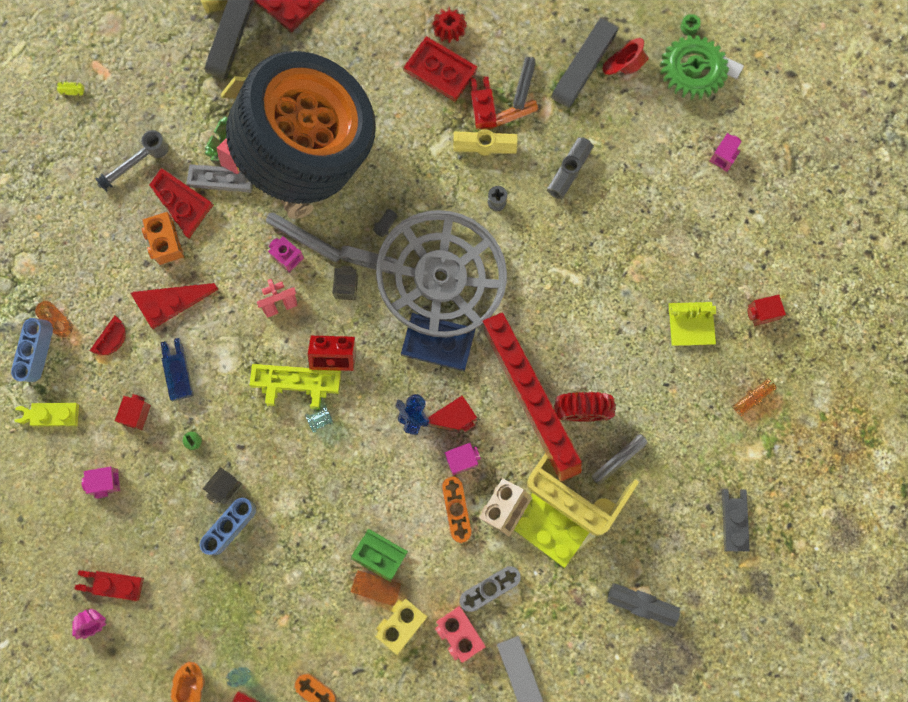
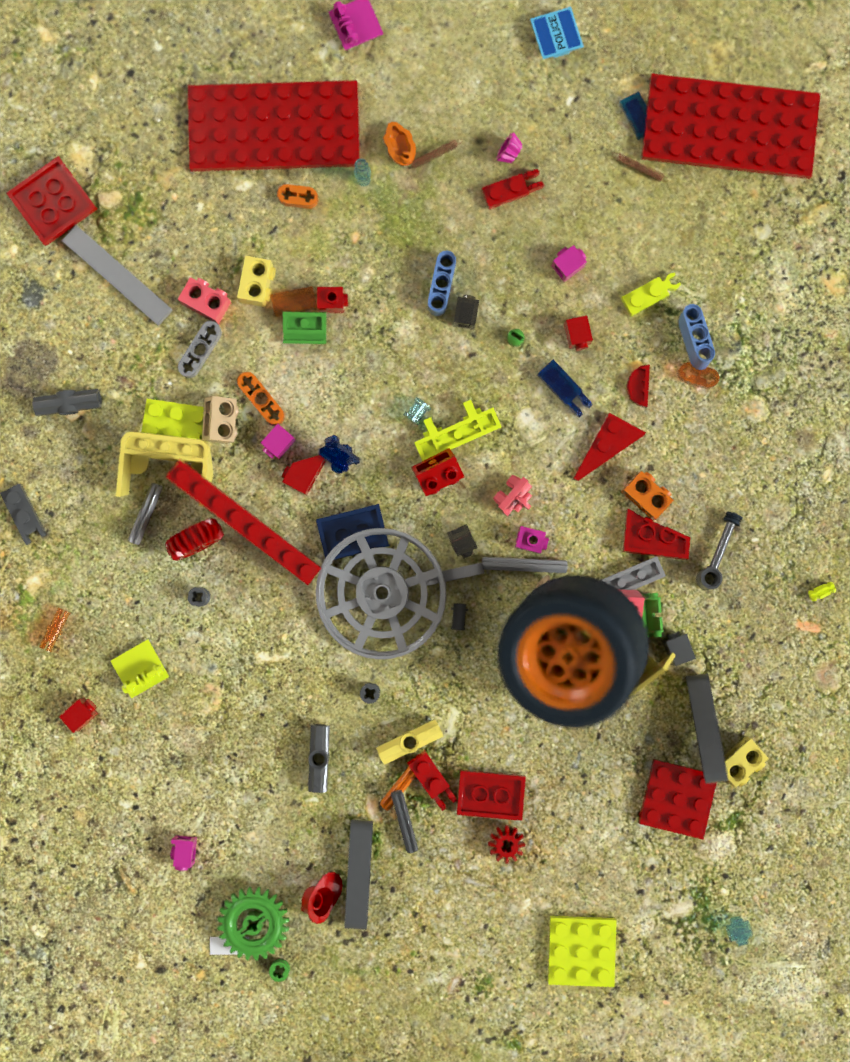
camera: 155 degrees right, 10 degrees up
none -> dark grey bush [188,587,211,607]
none -> red brick [317,287,348,313]
none -> nougat piece [406,139,462,169]
none -> dark grey brick [663,631,696,666]

